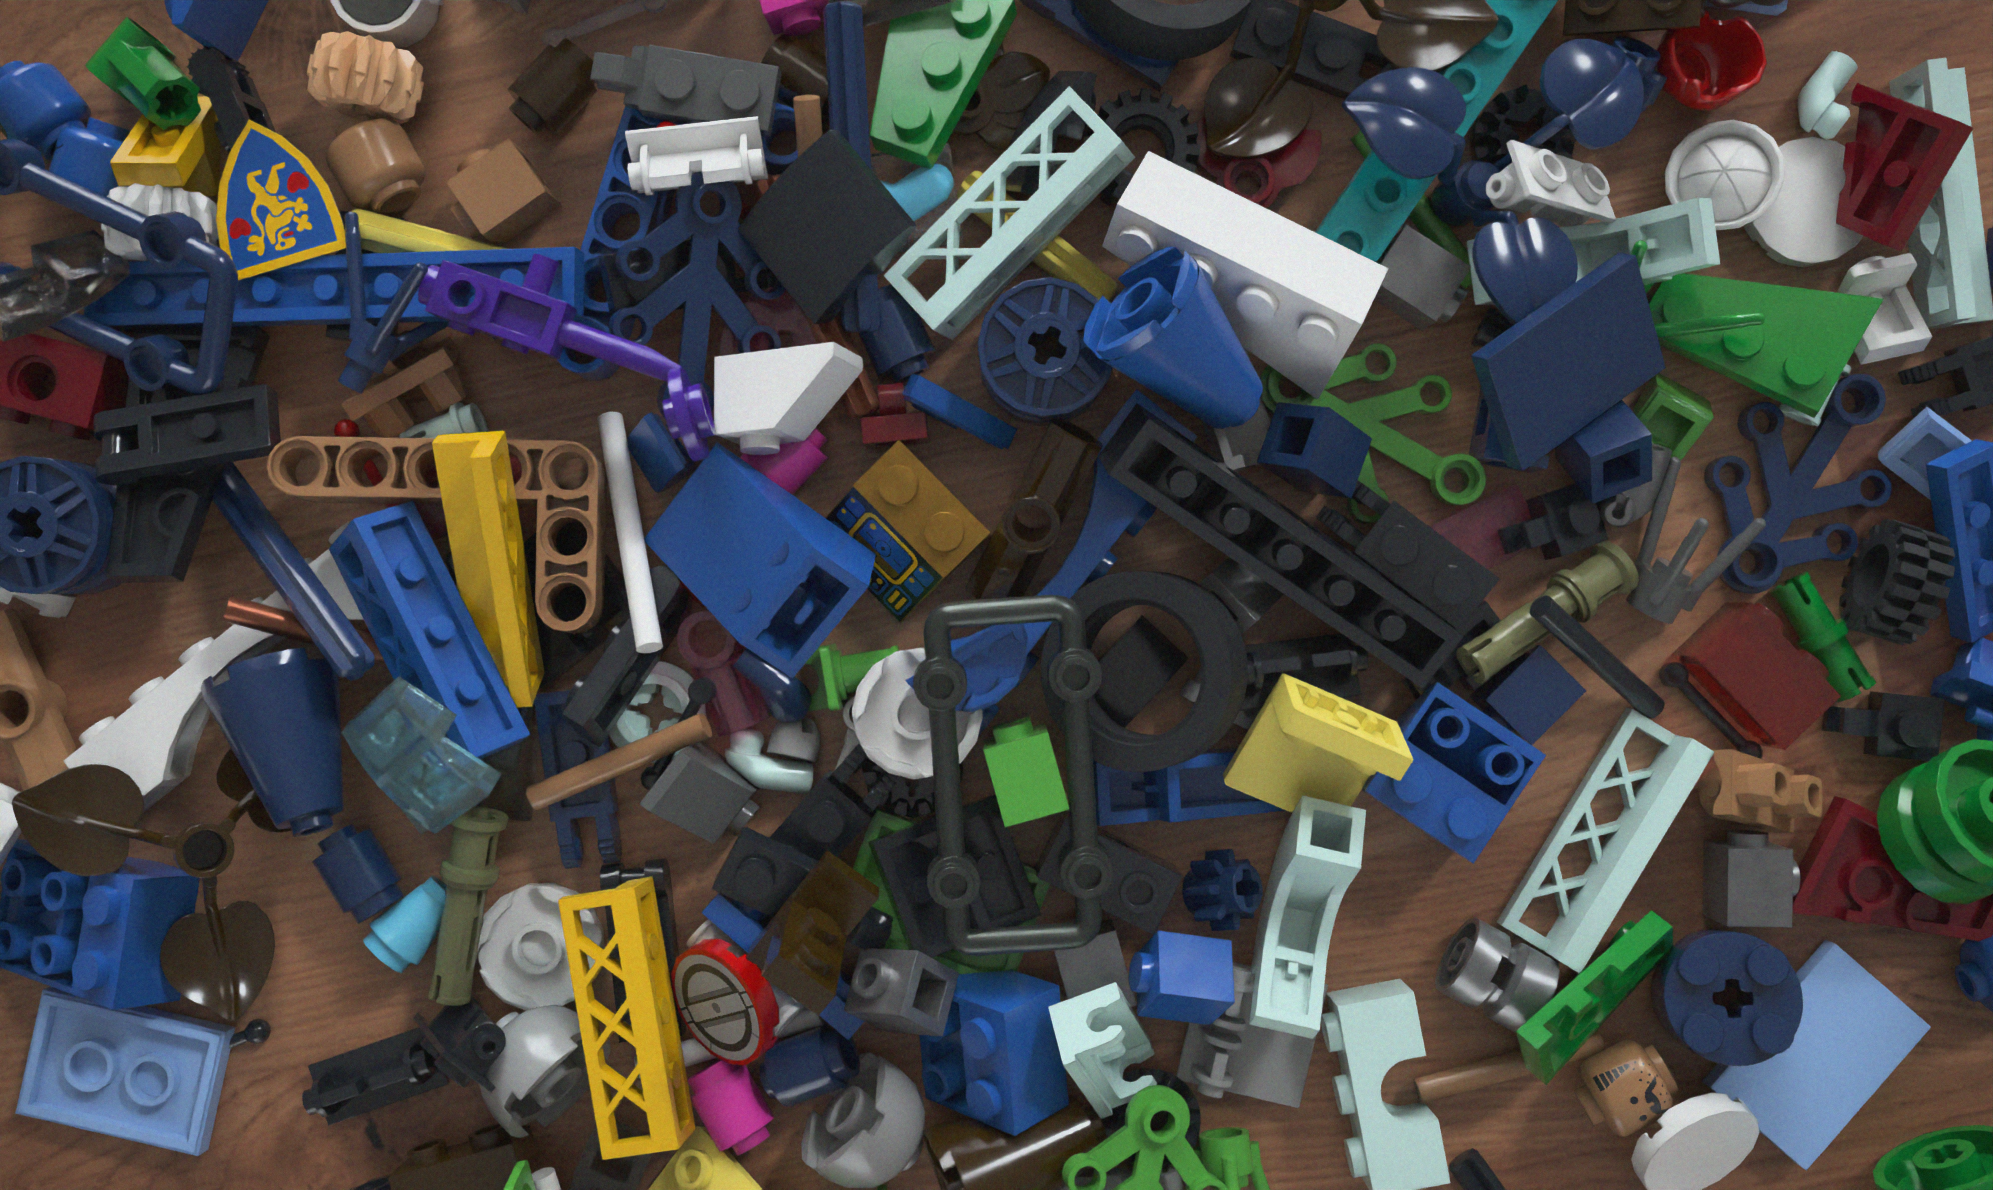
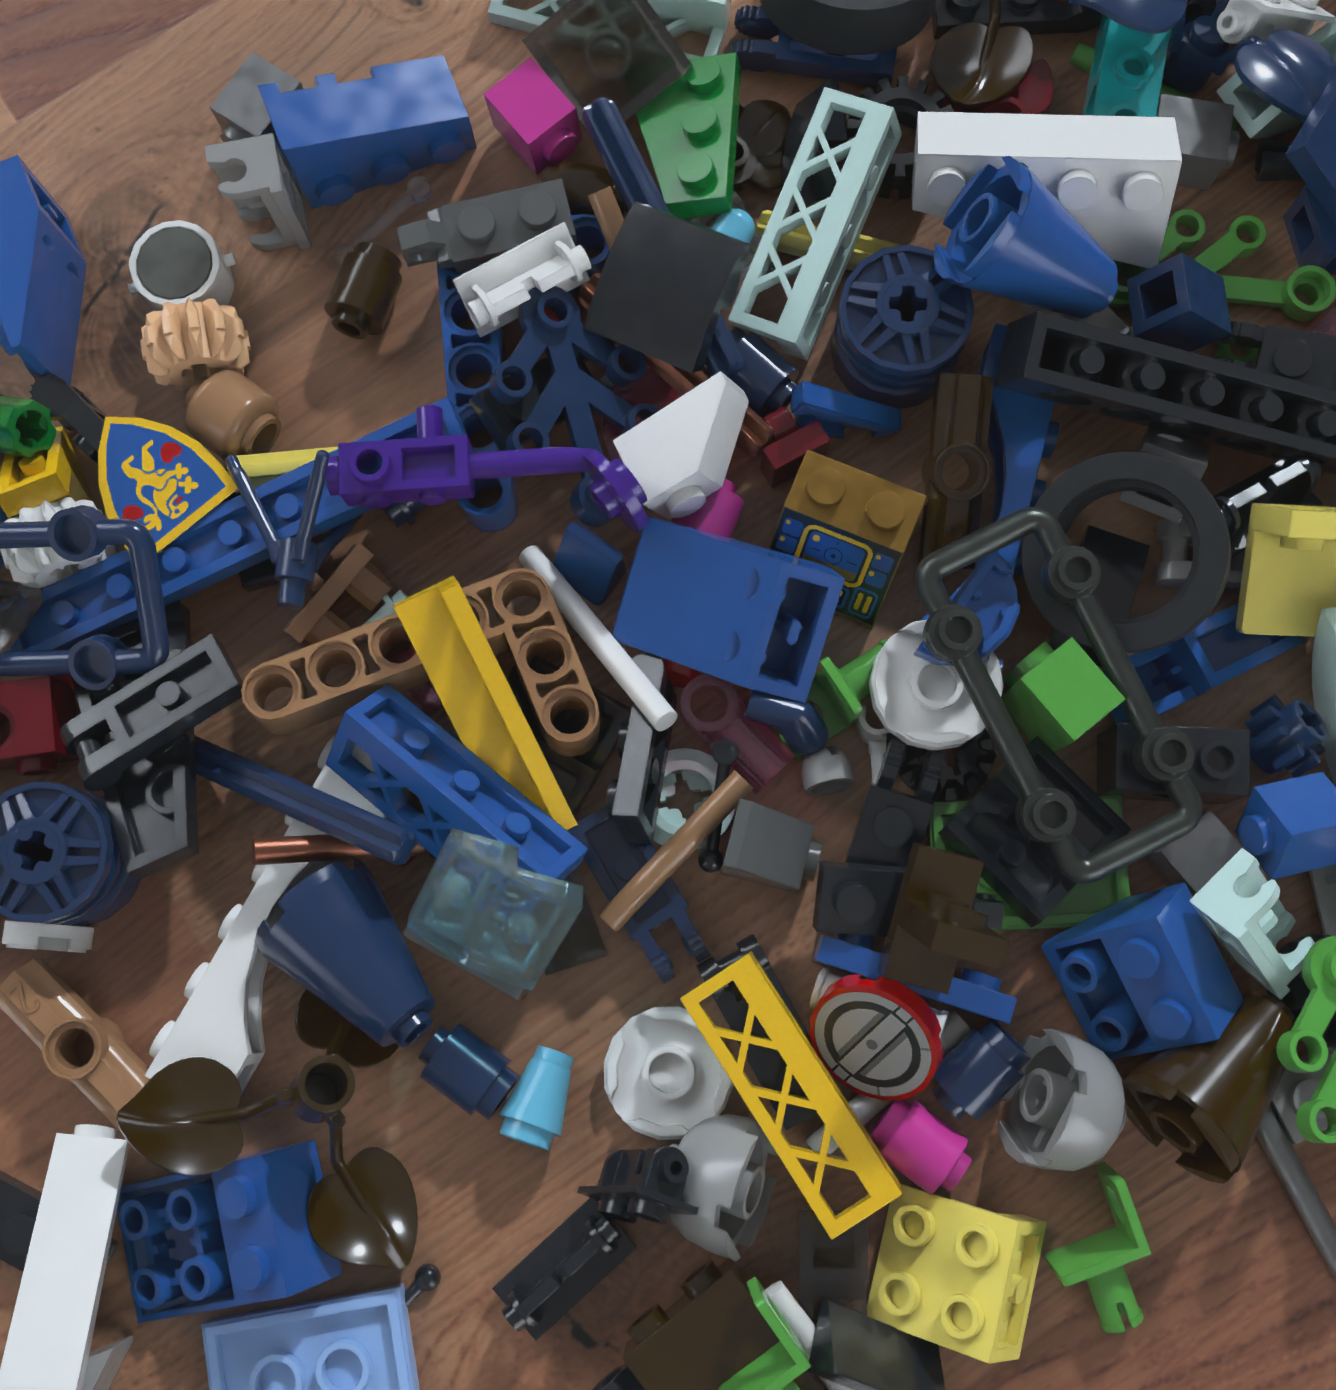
camera: 20 degrees left, 10 degrees down
olive pin [428,805,509,1006] -> none
medium nougat brick [445,138,561,247] -> none
light aqua arm [725,728,813,794] -> none
flat silver brick [843,948,959,1036] -> none

